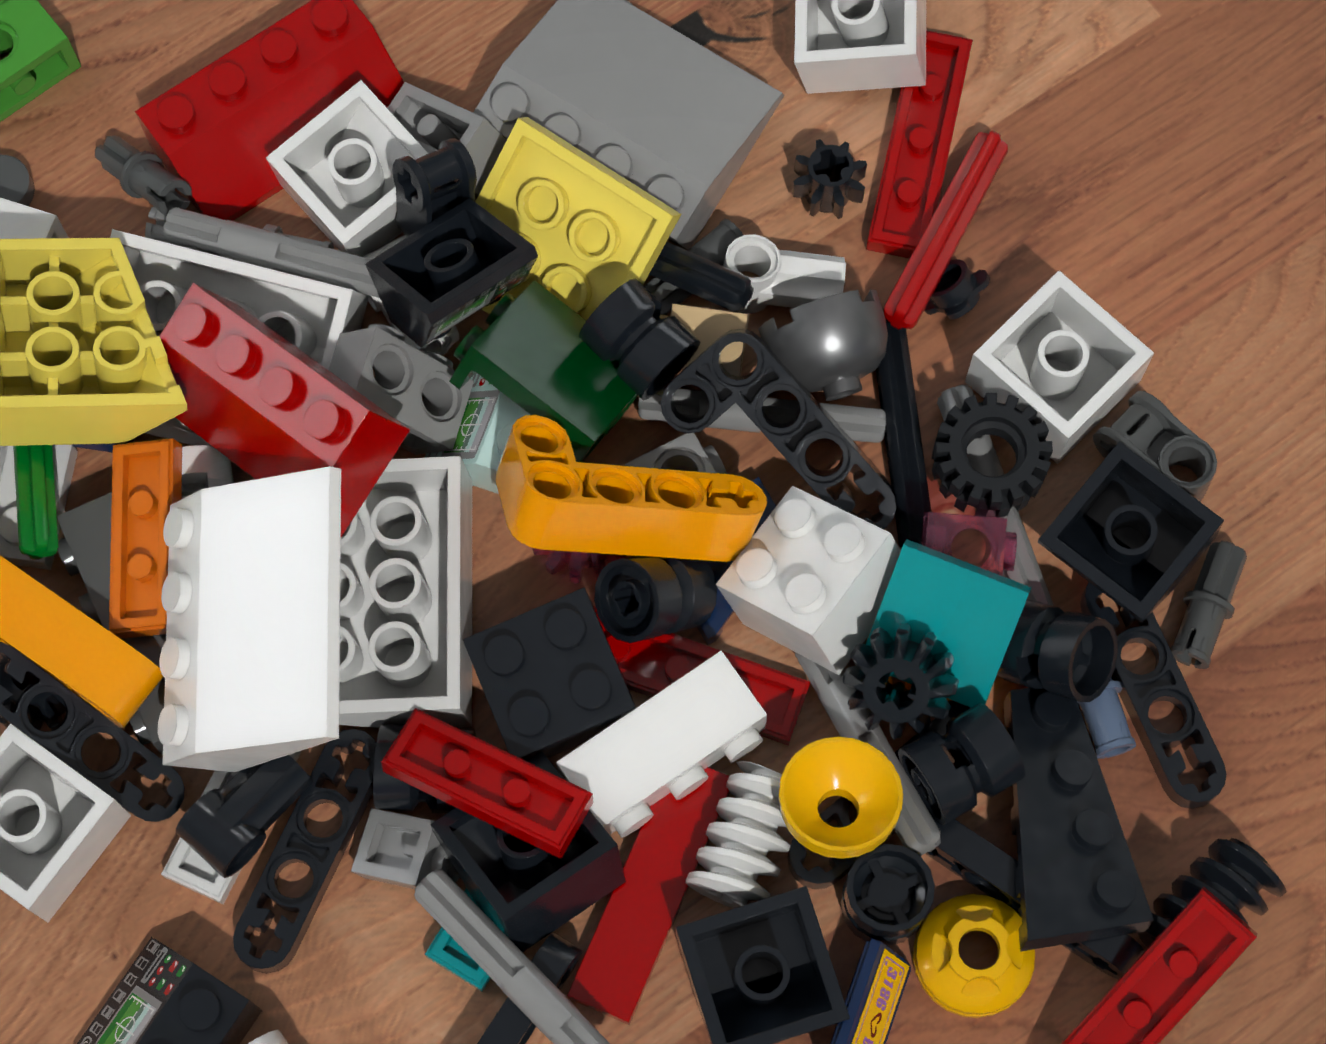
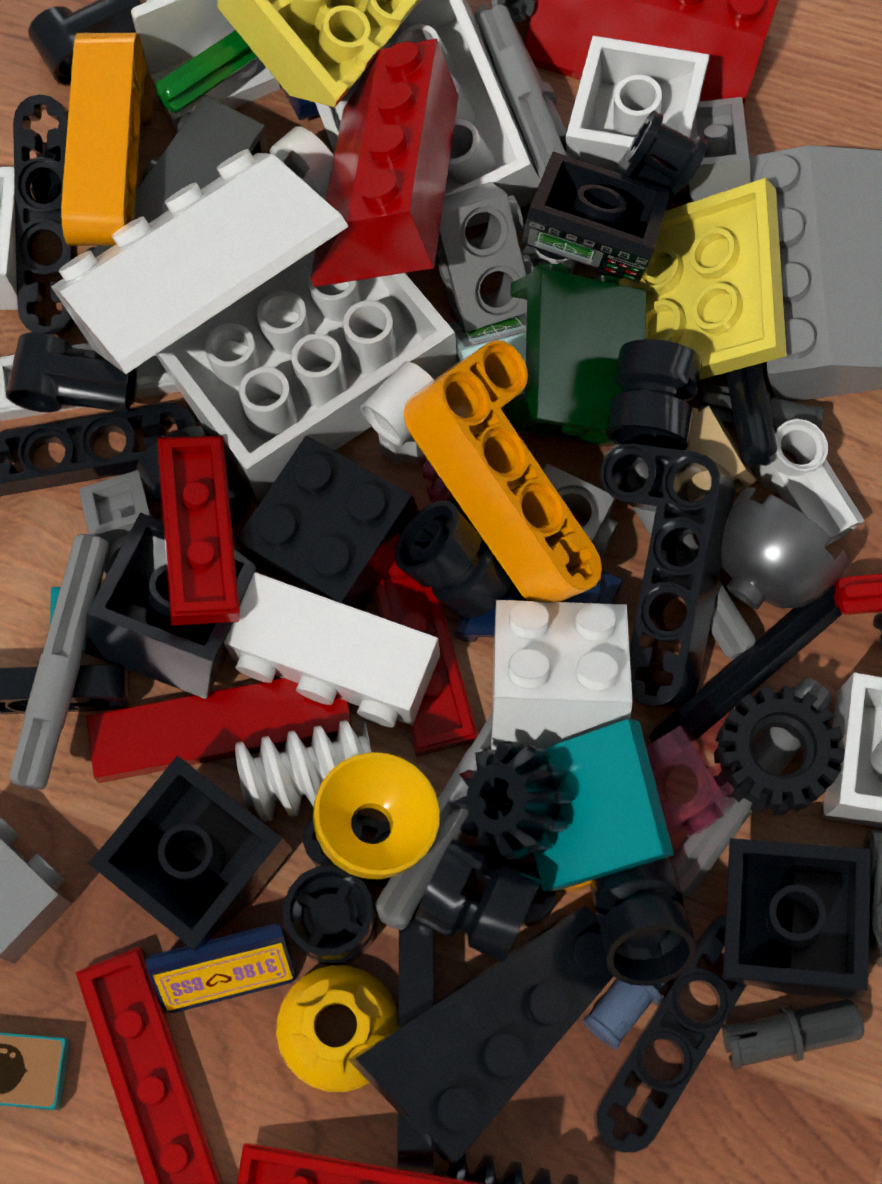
camera: 55 degrees right, 0 degrees up
orange tile [109,438,182,639] -> none
none -> white piece [360,361,434,466]

